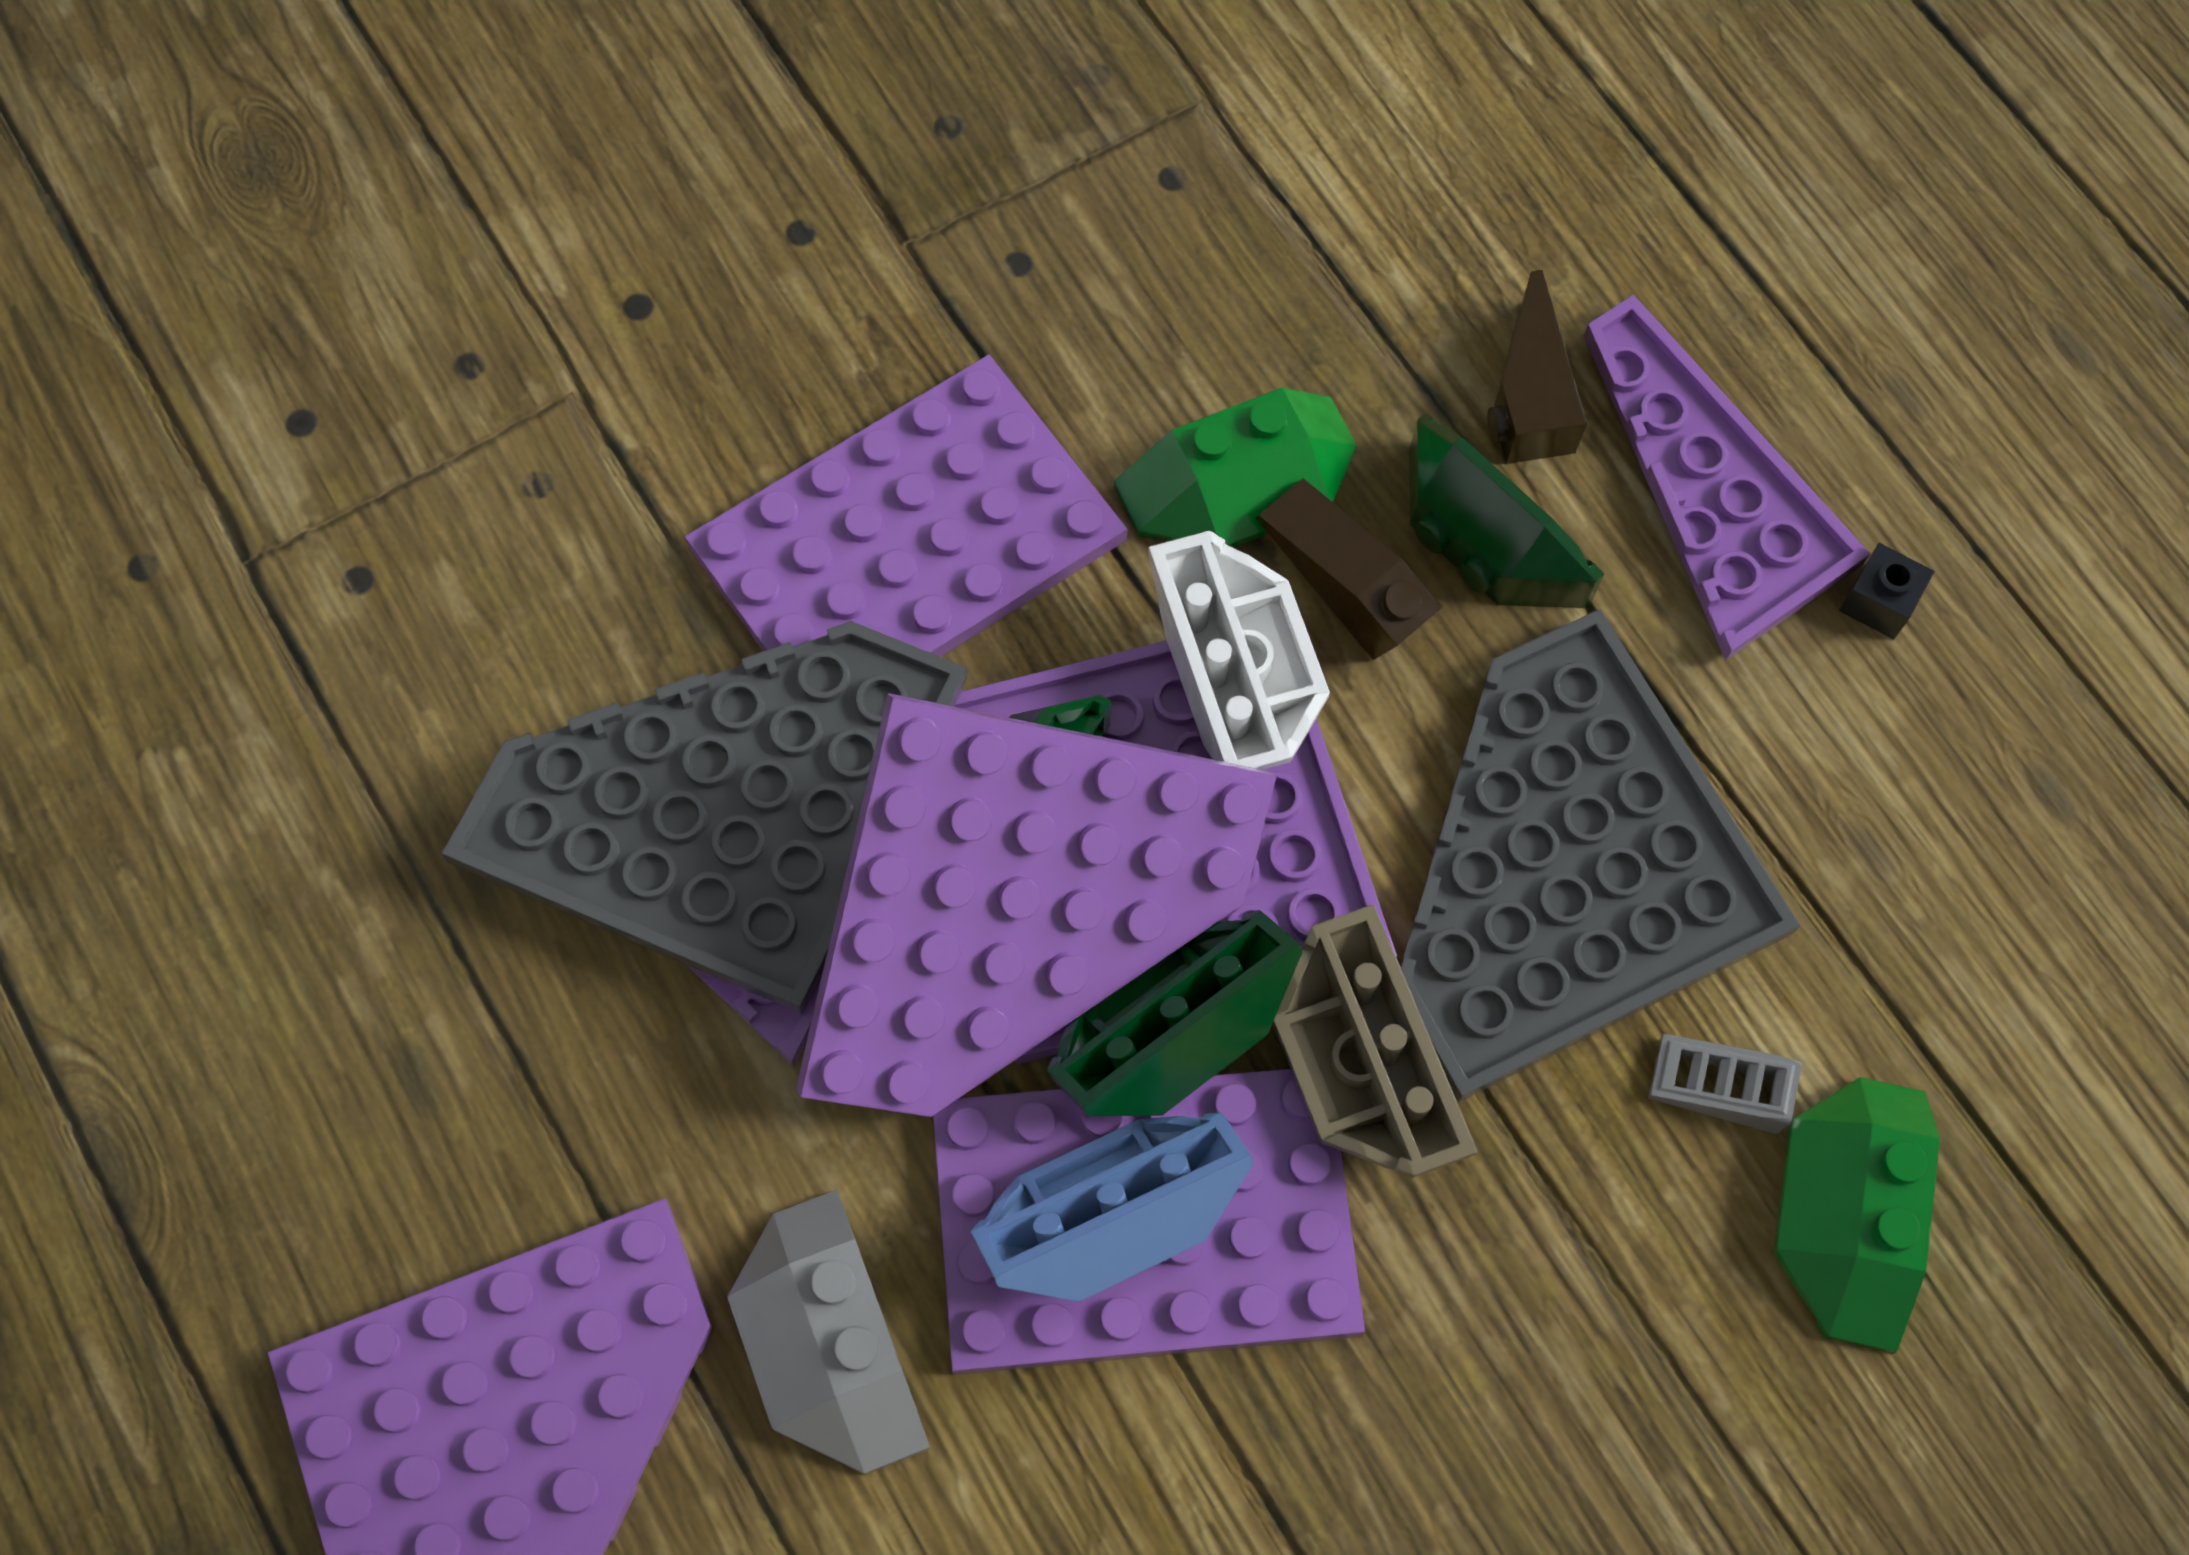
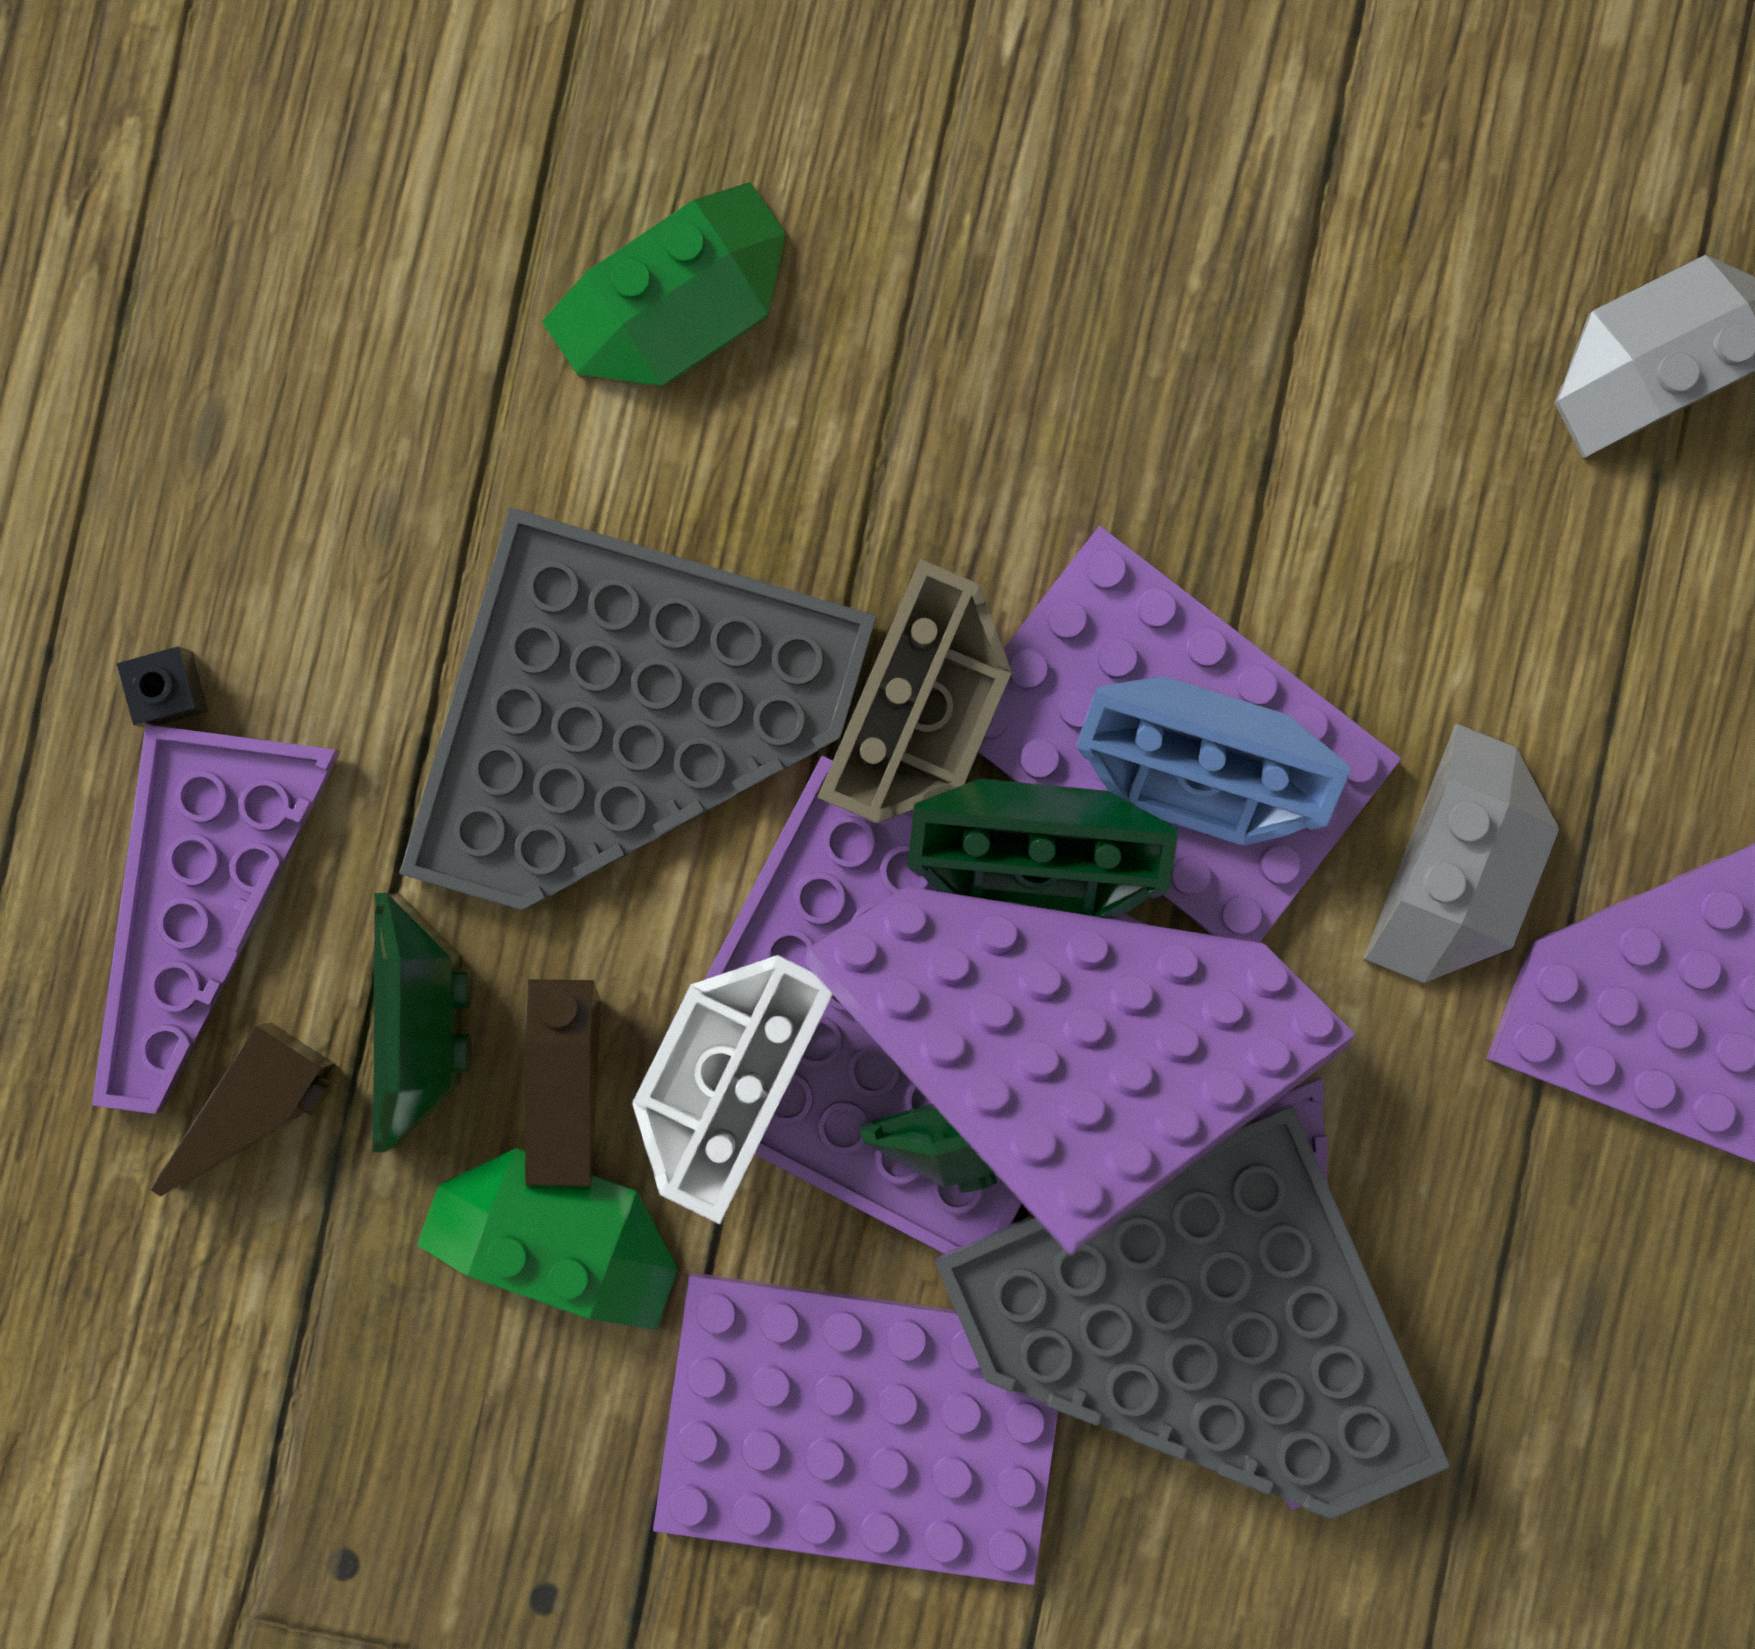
camera: 135 degrees left, 20 degrees up
light grey slope [1648,1034,1802,1135] -> none

